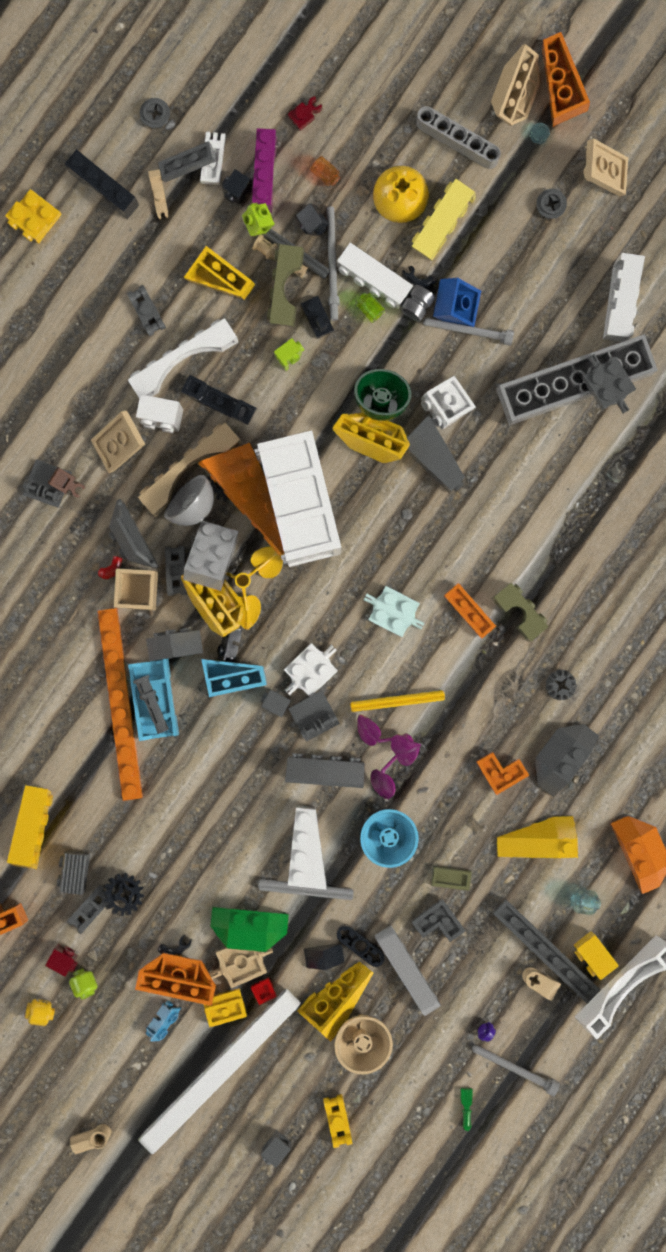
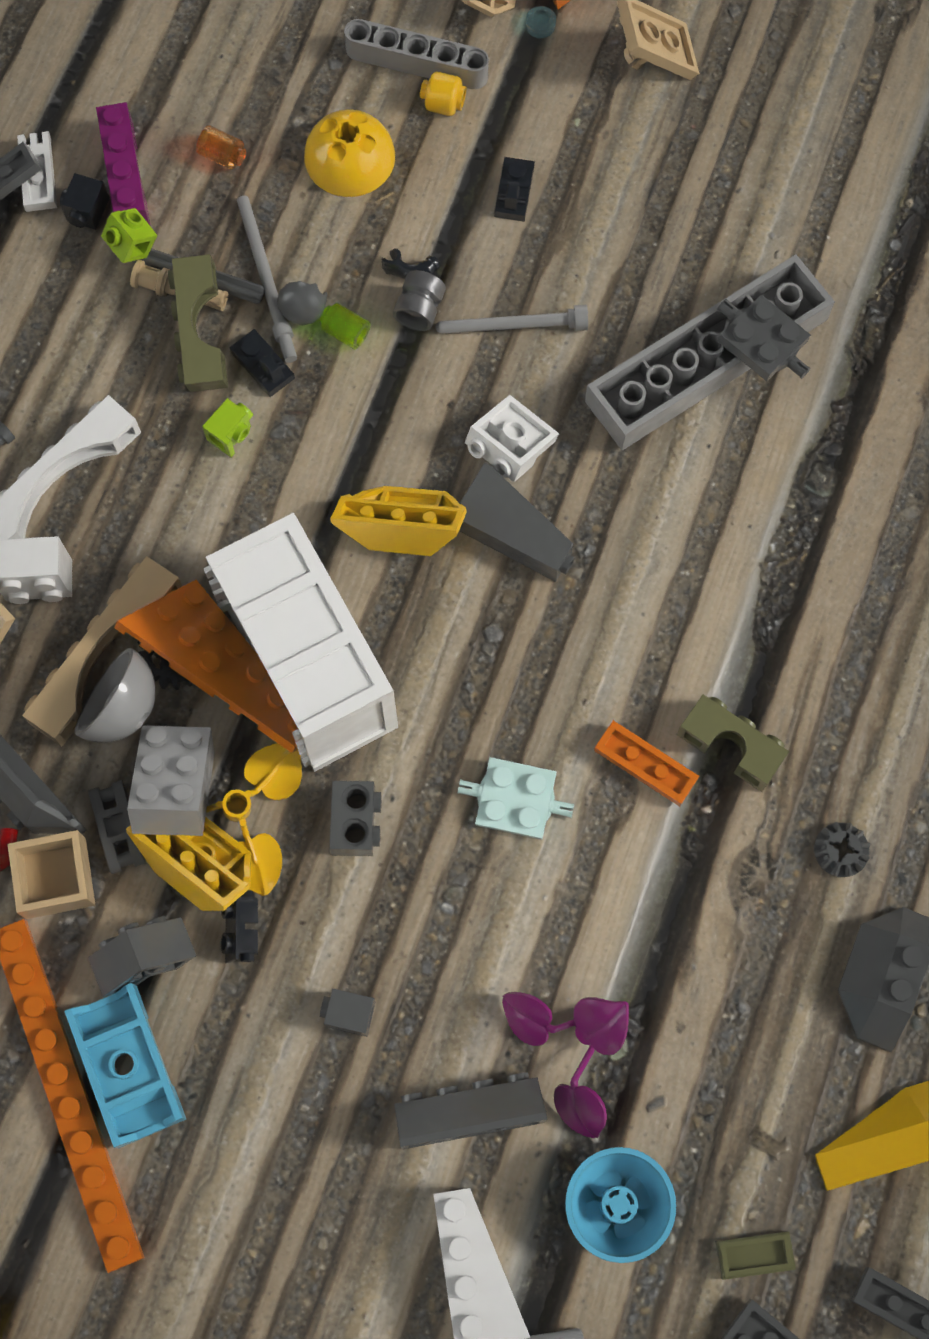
camera: 15 degrees left, 15 degrees down
dark grey pin [133,675,169,734] -> none
black slope [181,375,257,425] -> none
yellow wedge [184,246,256,300] -> none
medium azure wedge [201,659,267,697] -> none
white plate [284,643,338,697] -> none
dark red plate [288,96,323,131] -> none
dark grey hinge [288,690,340,742] -> none
black brick [296,203,329,236] -> none
white brick [337,243,413,309] -> none
yellow axle [350,690,445,712] -> none
dark green piece [354,369,411,421] -> none
light yellow wedge [412,179,476,261] -> none
blue slope [433,277,481,327] -> none
orange plate [476,752,529,795] -> none
dark grey gear [536,189,567,220] -> none
white wedge [603,253,645,342] -> none
none -> dark grey hair [277,281,328,326]
none -> dark grey brick [329,781,382,856]
none -> yellow head [420,71,467,116]
none -> black hinge [494,157,535,222]

